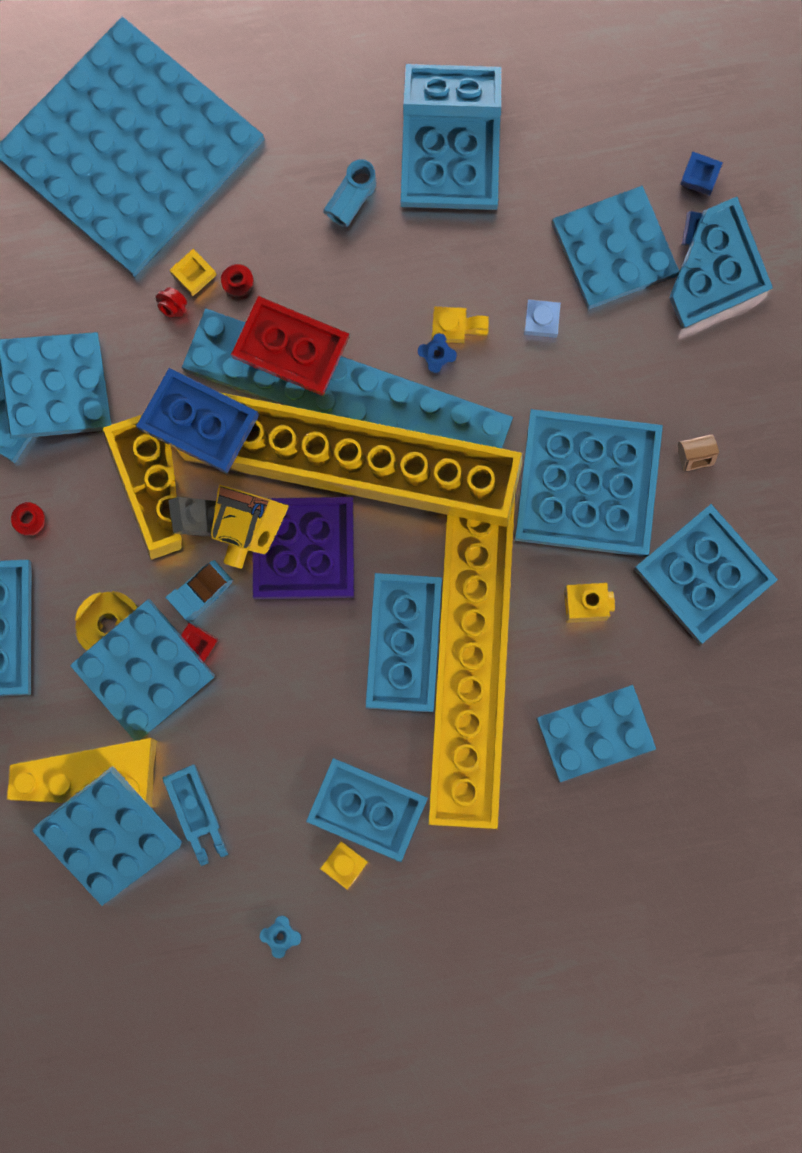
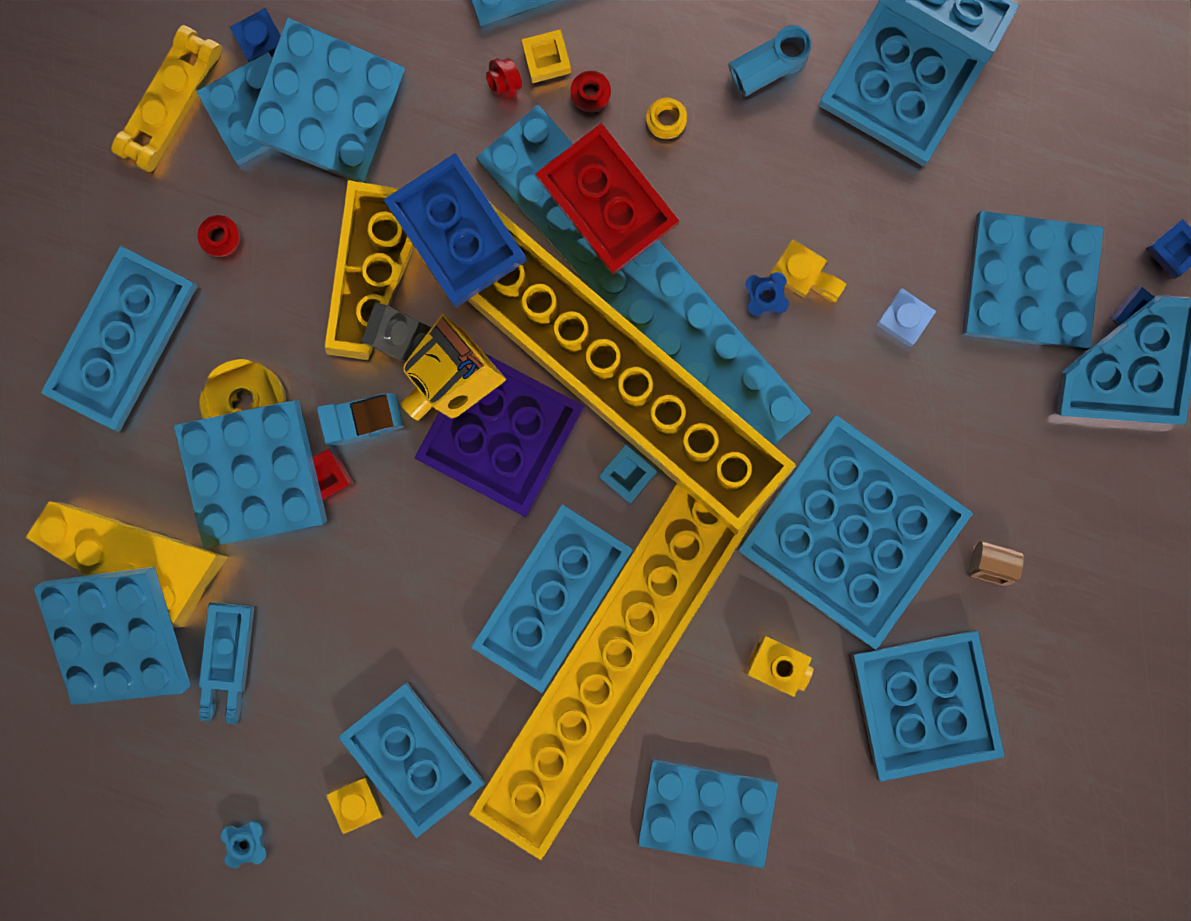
camera: 25 degrees right, 5 degrees up
none -> dark azure plate [598,444,658,504]
none -> yellow plate [646,97,687,139]

